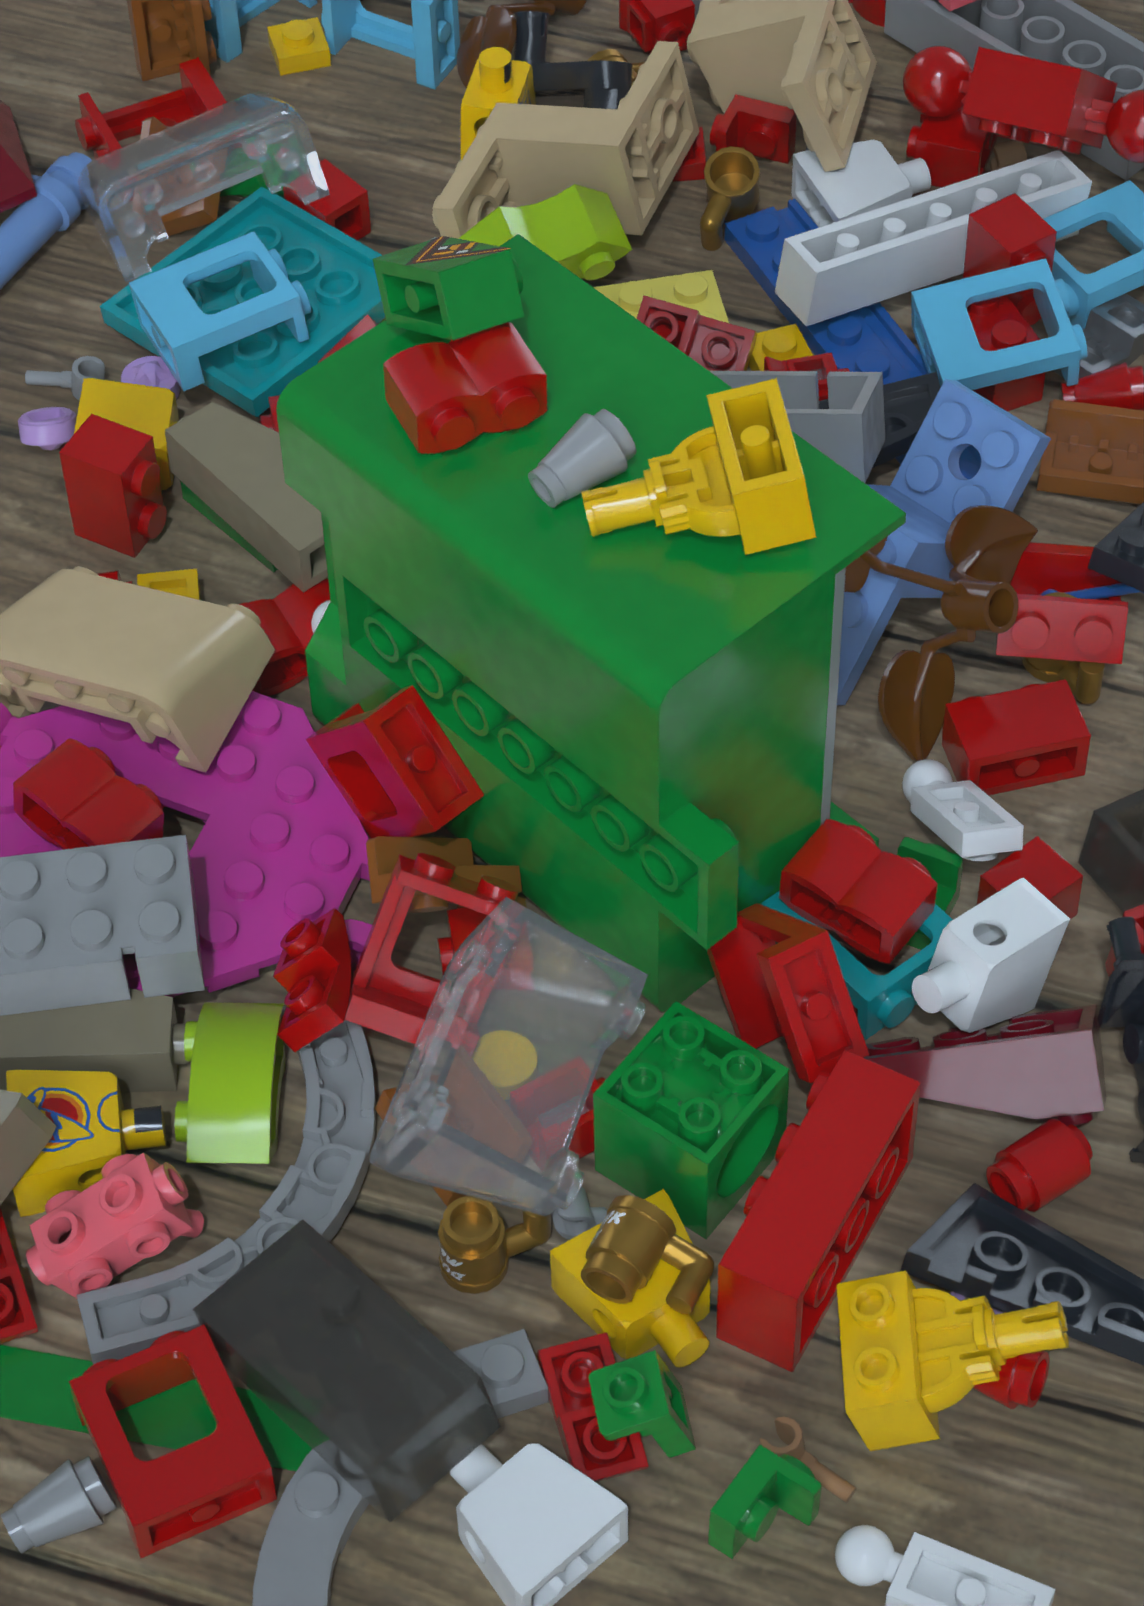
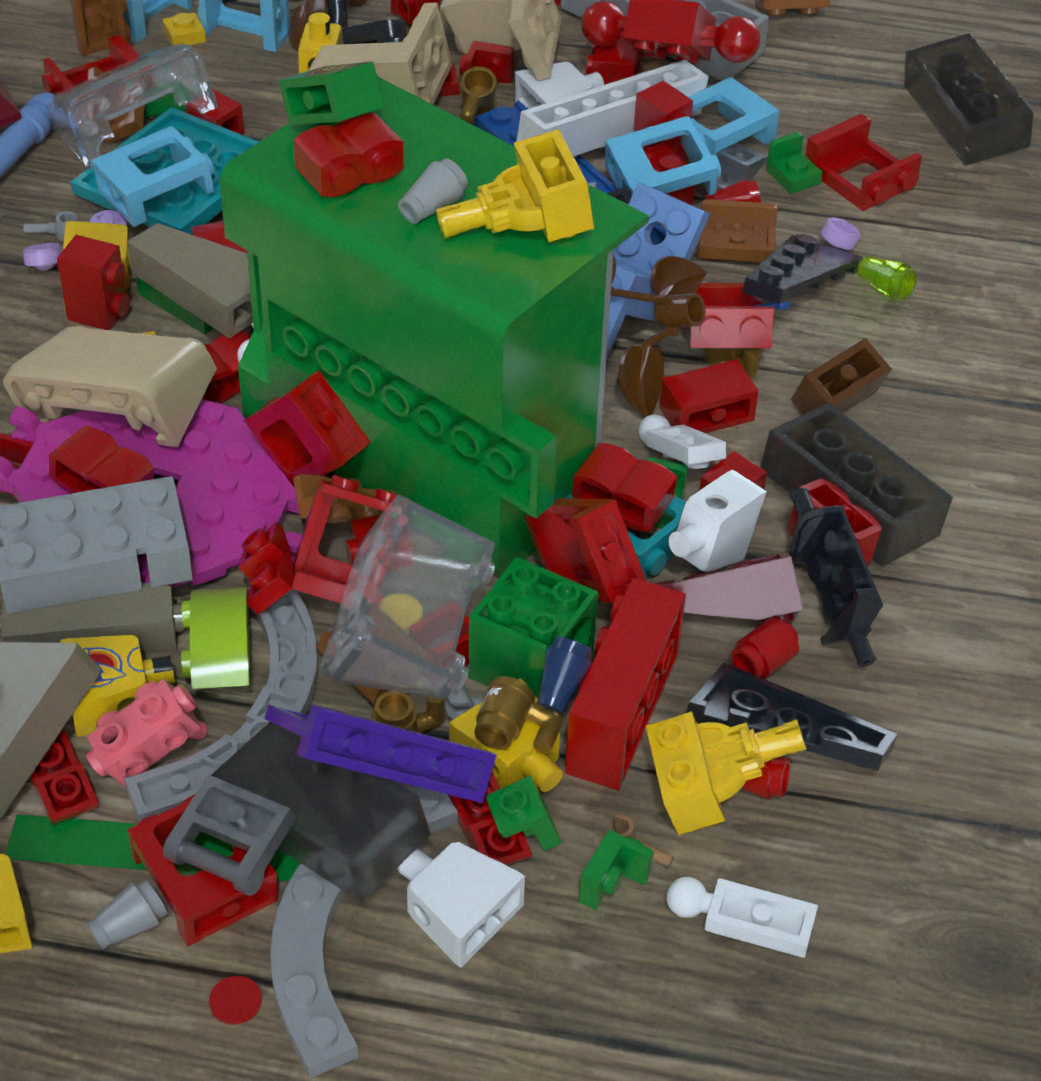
camera: 10 degrees left, 5 degrees down
none -> flat silver plate [163,774,297,896]
none -> dark purple fence [264,704,496,803]
none -> dark blue cone [537,636,592,713]

